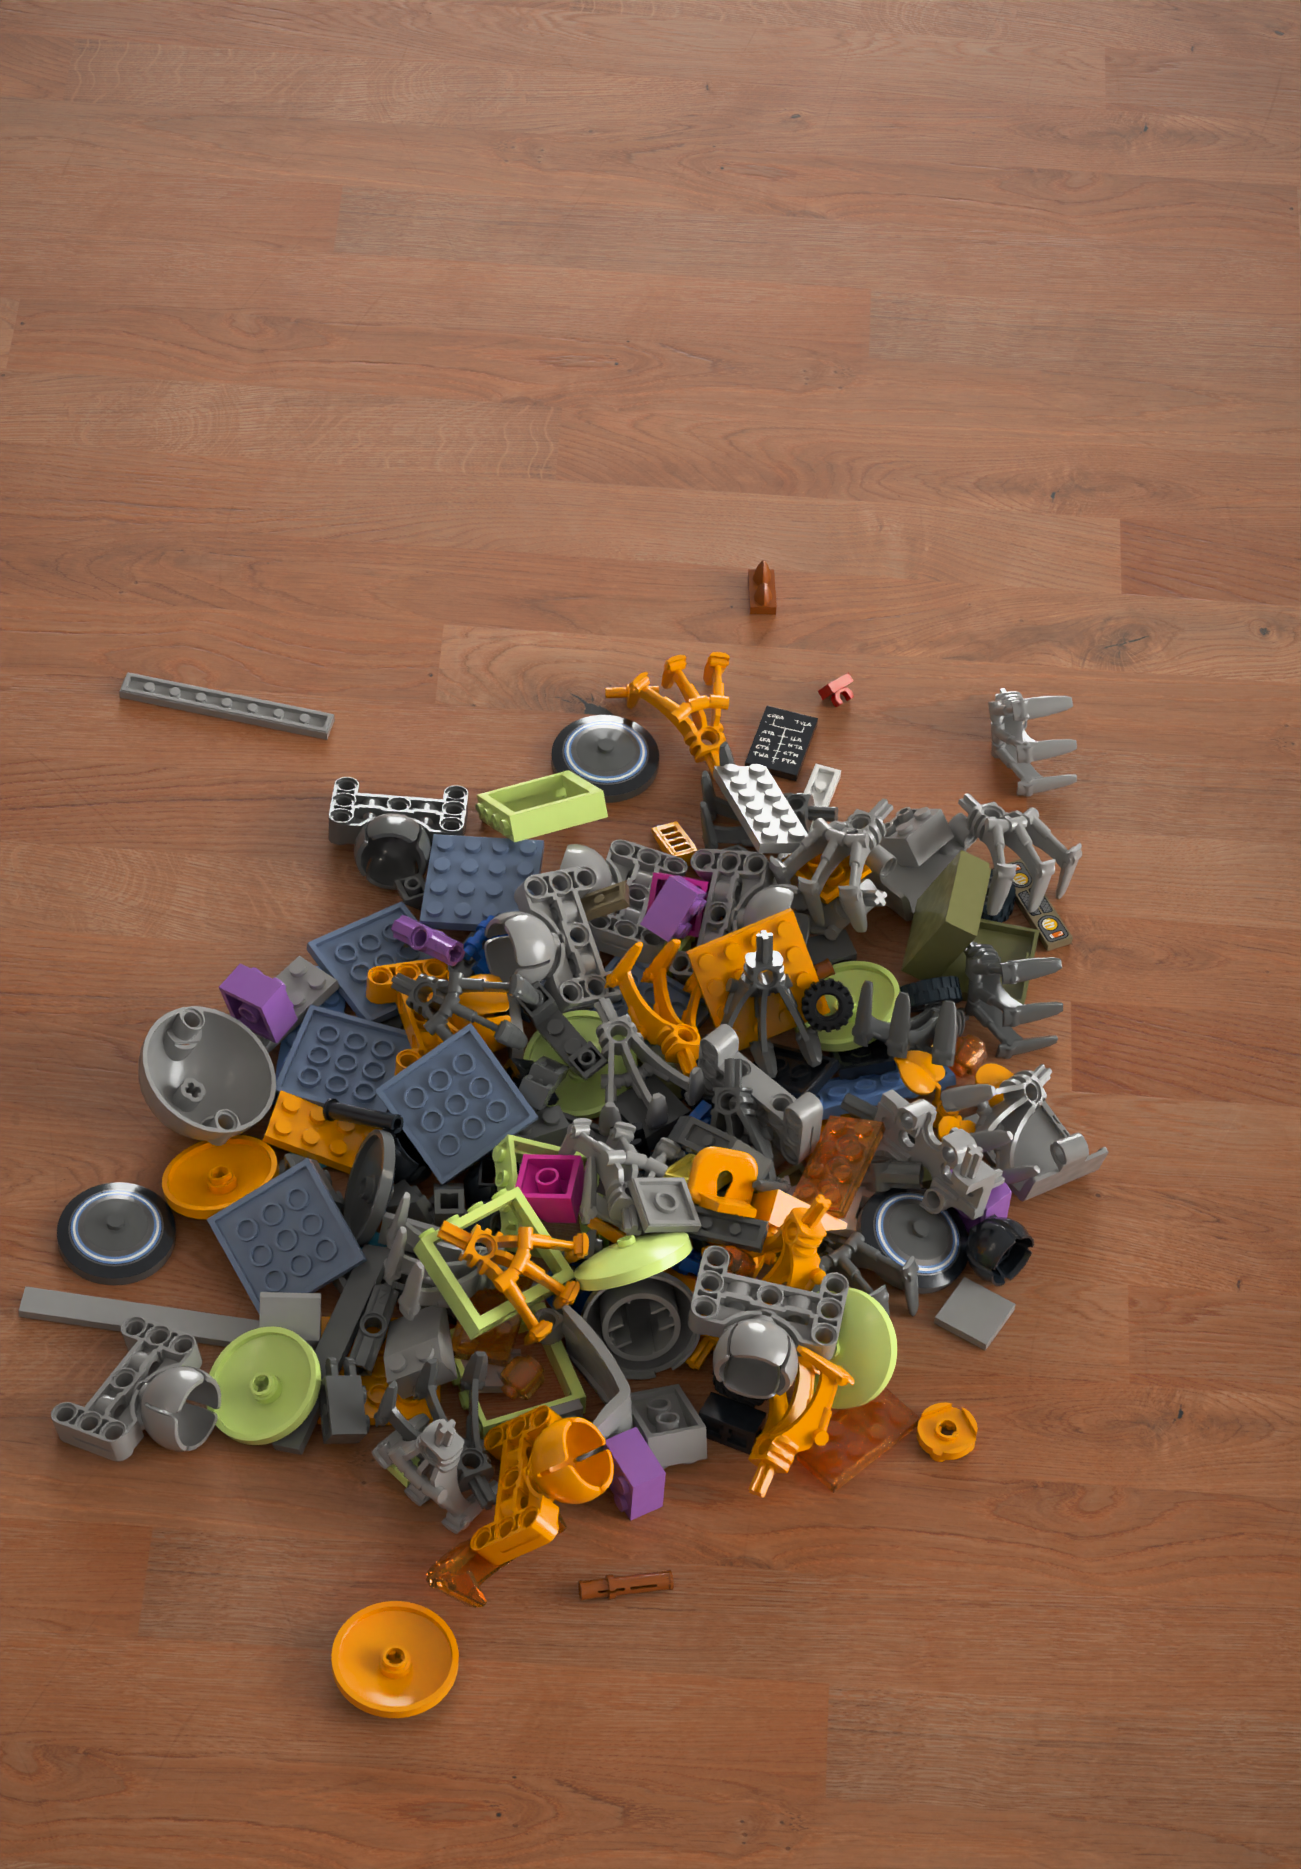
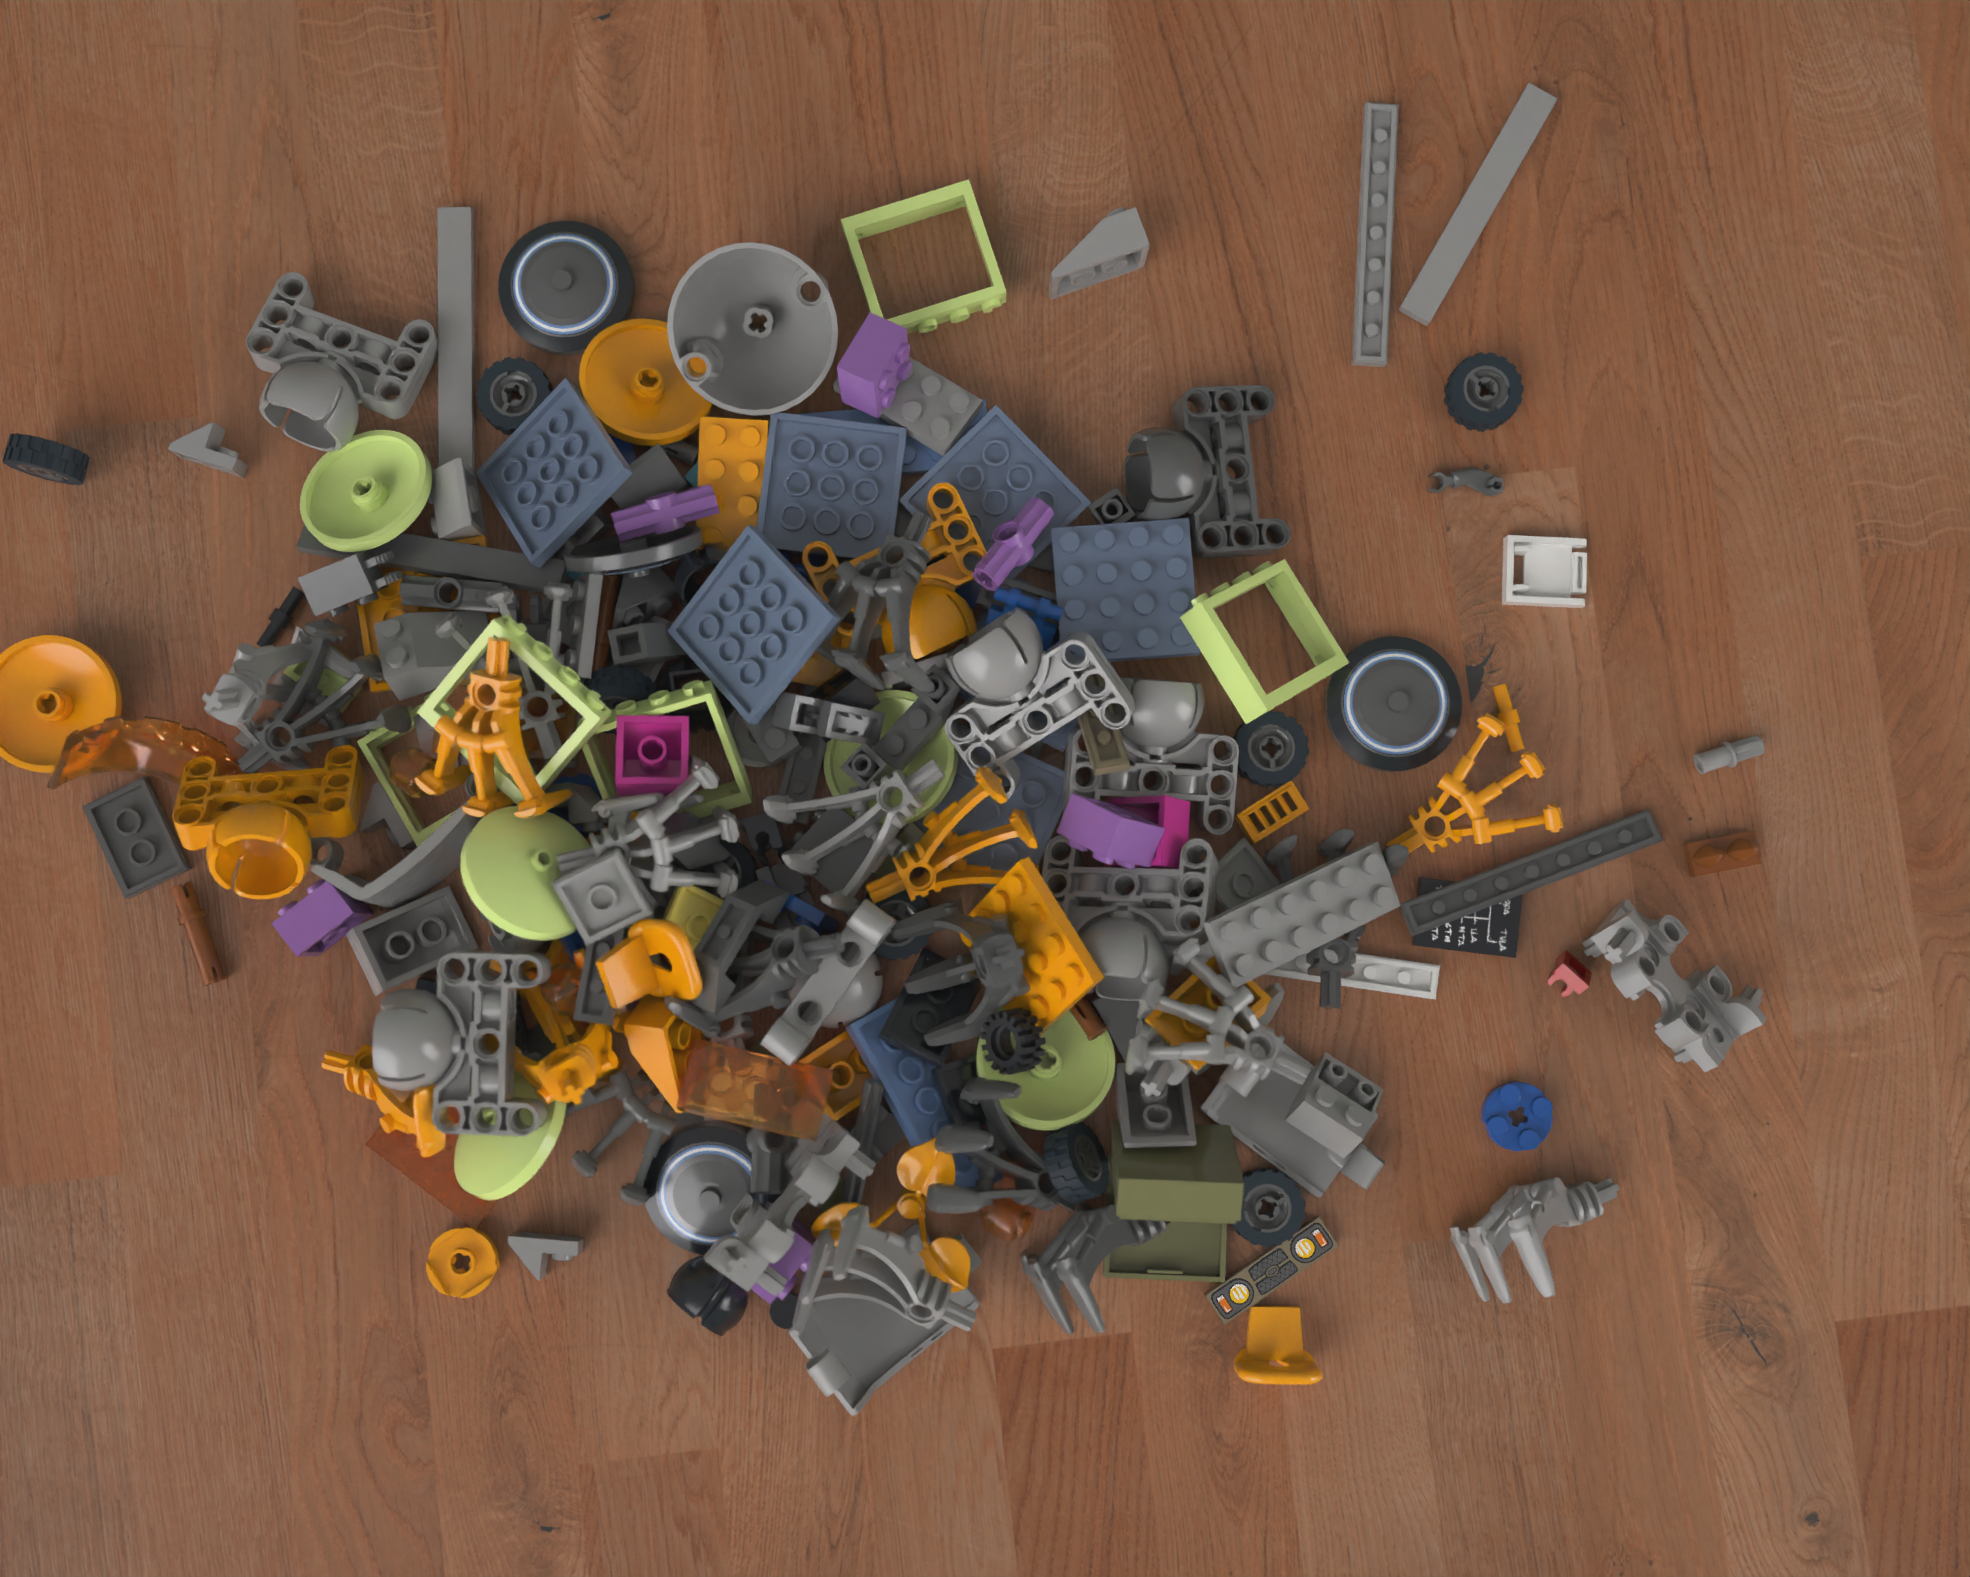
camera: 75 degrees right, 35 degrees up
black pin [323,1098,404,1133] -> none
light grey tile [934,1277,1016,1351] -> none
light grey piece [958,793,1082,915] -> none
none -> black wheel [3,433,90,485]
none -> dark grey tile [82,776,192,899]
none -> light grey slope [168,422,248,478]
none -> black bar [256,586,305,647]
none -> wheel [476,357,554,436]
none -> light grey slope [508,1231,585,1281]
none -> medium lavender piece [611,483,720,542]
none -> black tile [770,1292,799,1329]
none -> yellowish green window [841,179,1007,334]
none -> light grey slope [1048,207,1150,300]
none -> light grey slope [1115,1063,1197,1148]
none -> black wheel [1233,711,1309,788]
none -> light orange piece [1234,1305,1323,1385]
none -> light grey tile [1398,83,1558,326]
none -> dark grey tile [1399,809,1662,937]
none -> dark grey arm [1427,467,1505,497]
none -> black wheel [1444,352,1524,432]
none -> blue plate [1481,1081,1553,1151]
none -> white container [1502,535,1587,608]
none -> light grey gear [1582,899,1767,1072]
none -> light grey axle [1693,735,1765,775]

